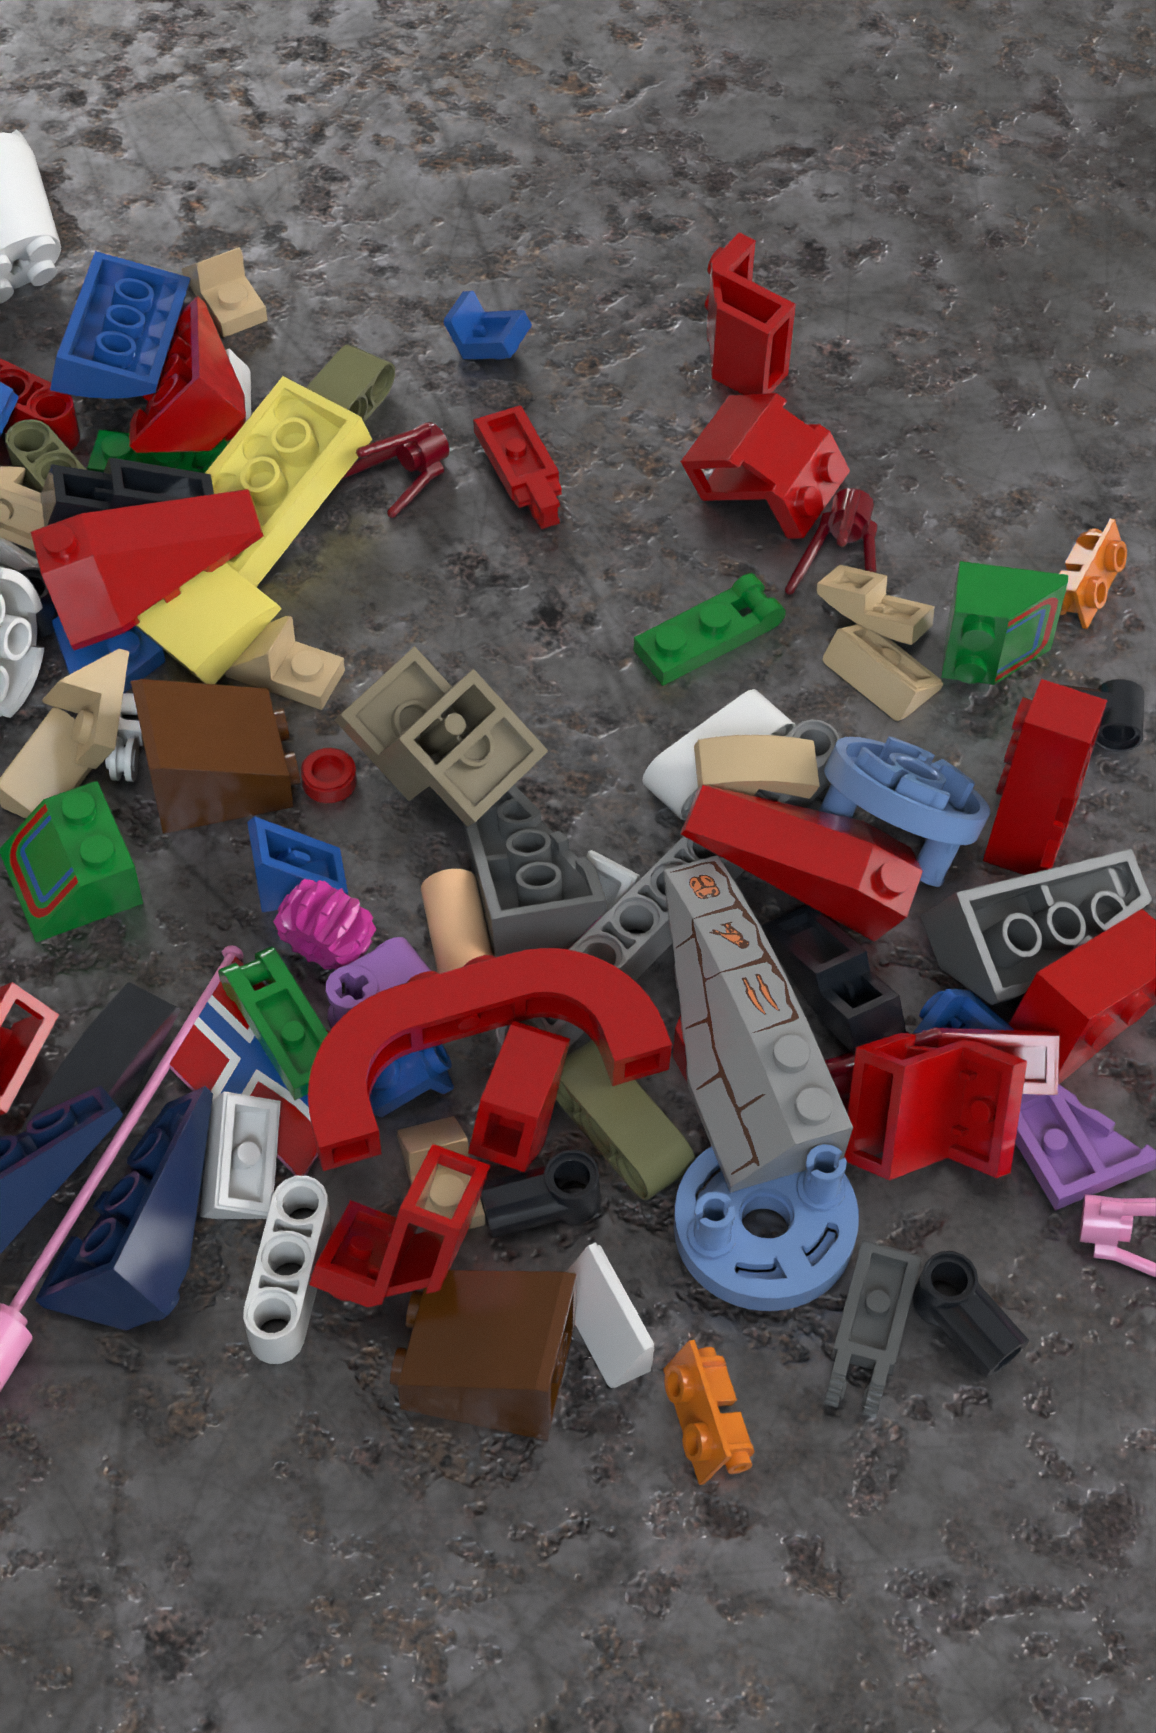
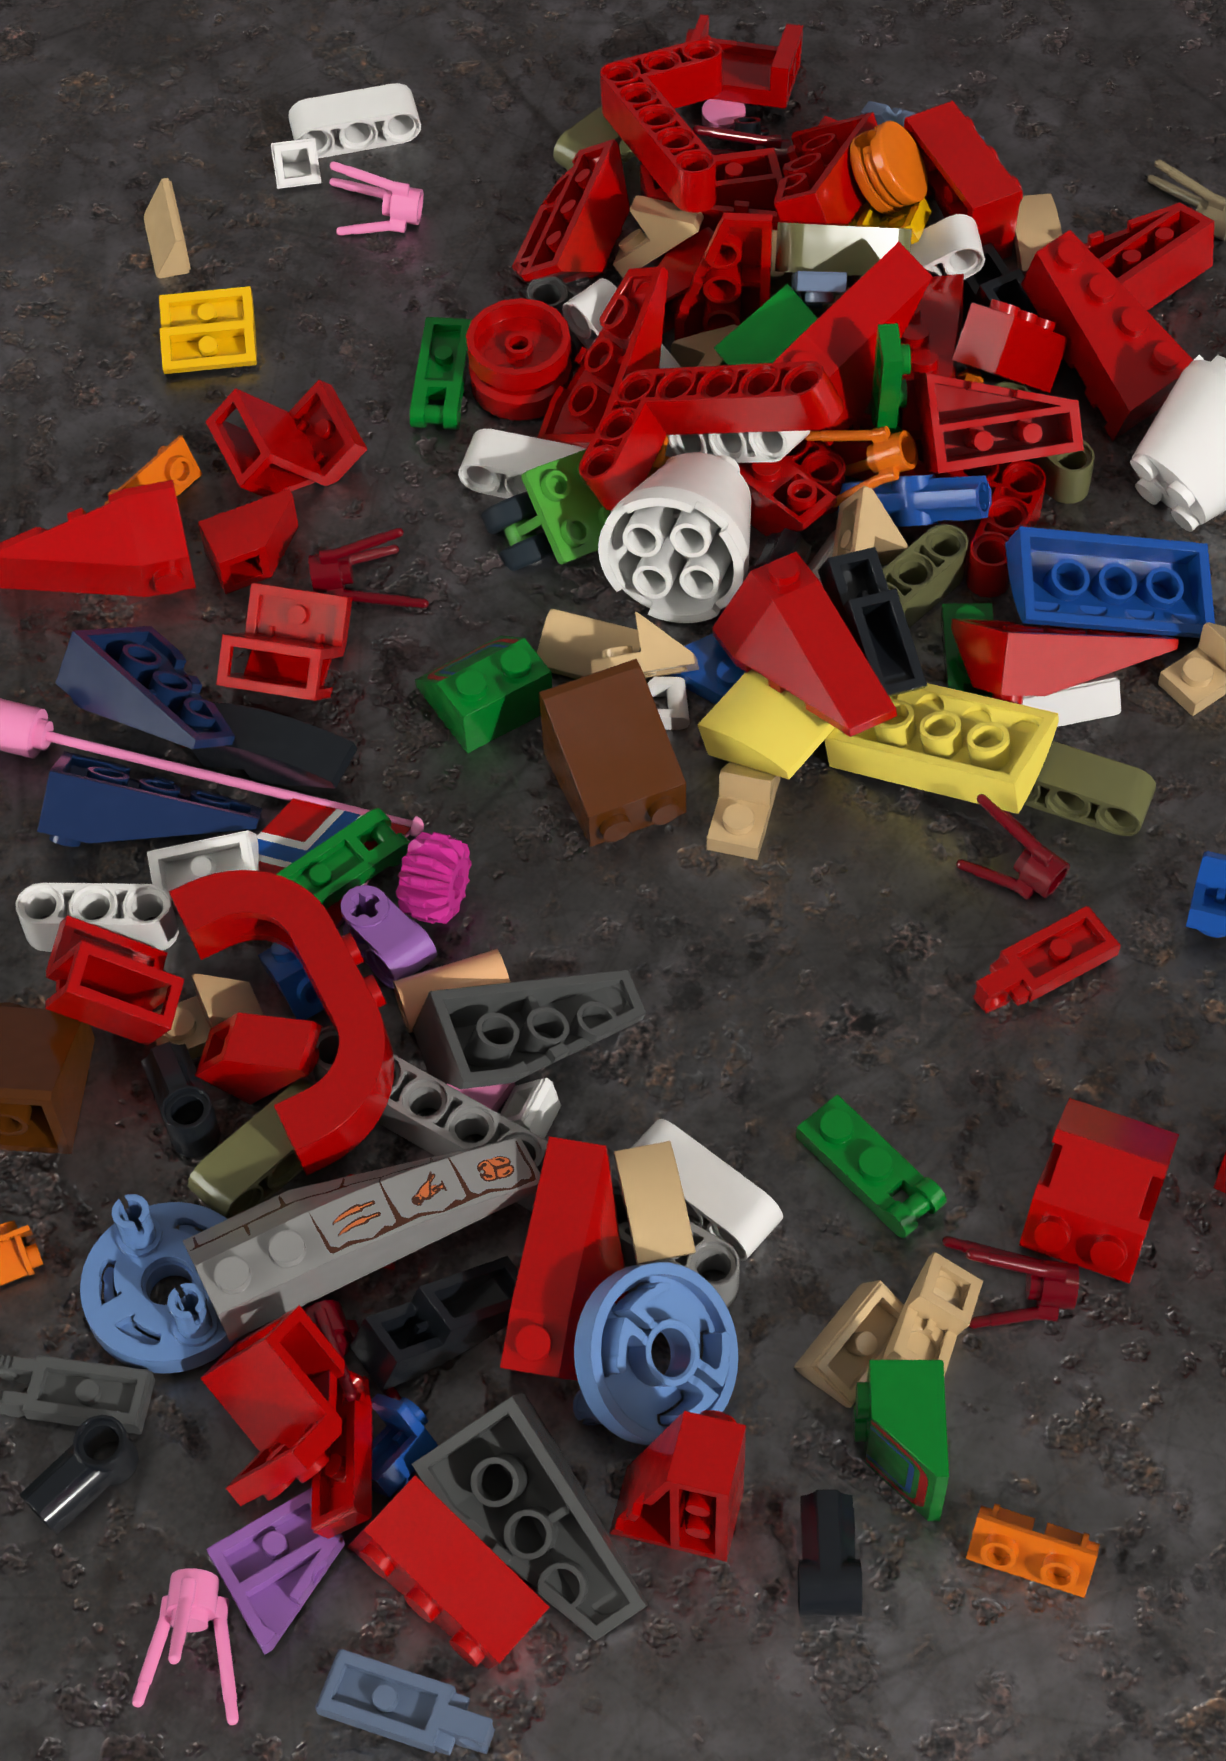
camera: 85 degrees right, 0 degrees up
blue slope [247,816,348,912] -> none
red tile [301,748,357,803] -> none
dark tan bracket [334,646,548,827] -> none
white slope [566,1242,654,1388] -> none

